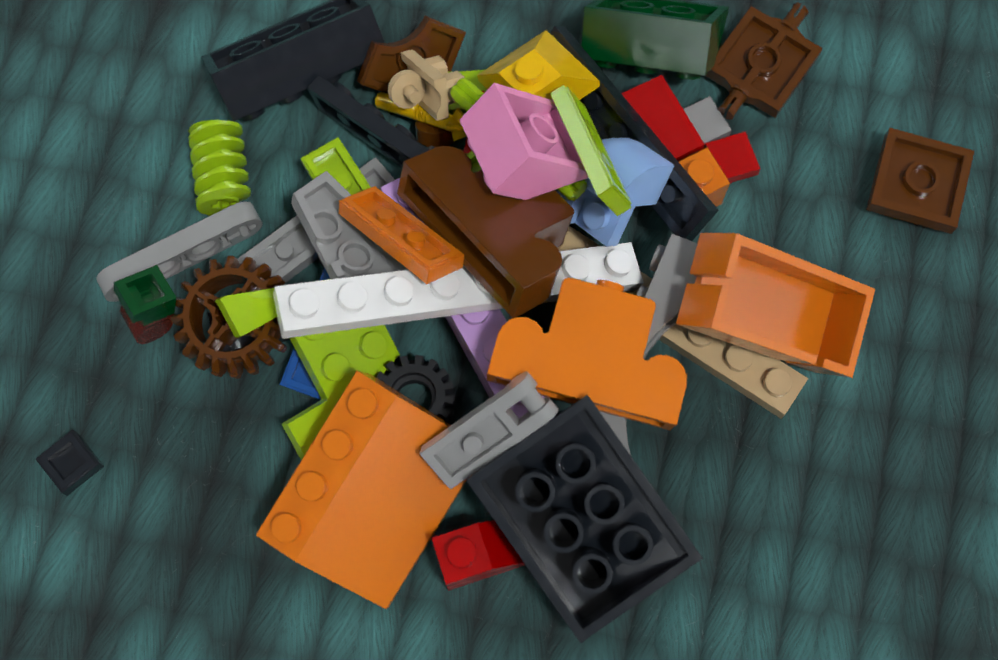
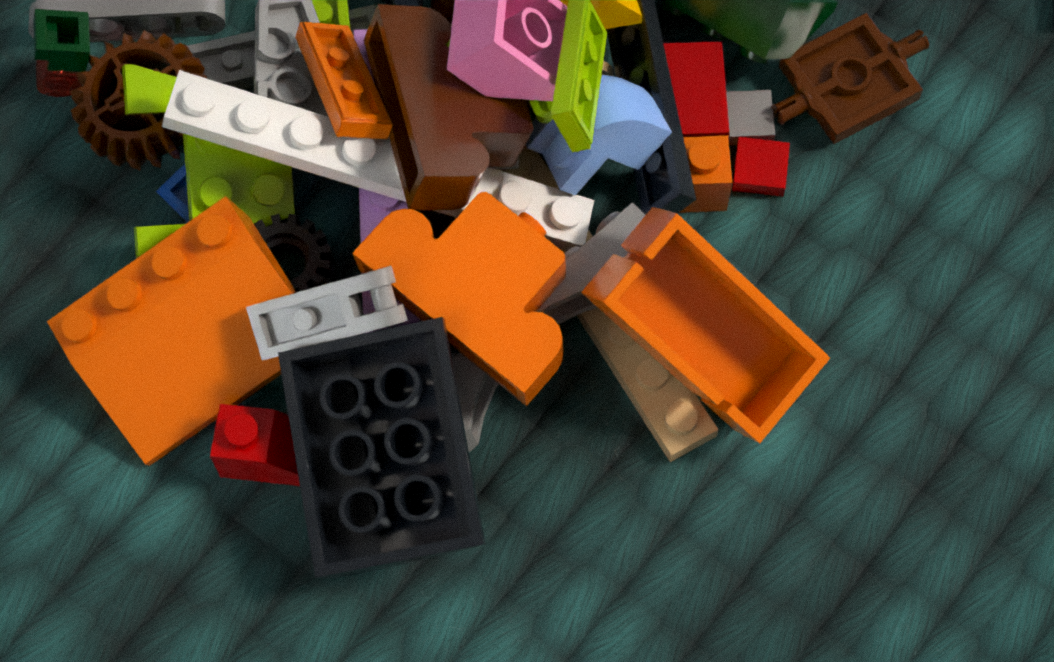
camera: 25 degrees right, 5 degrees down
reddish brown plate [866,127,974,234] -> none

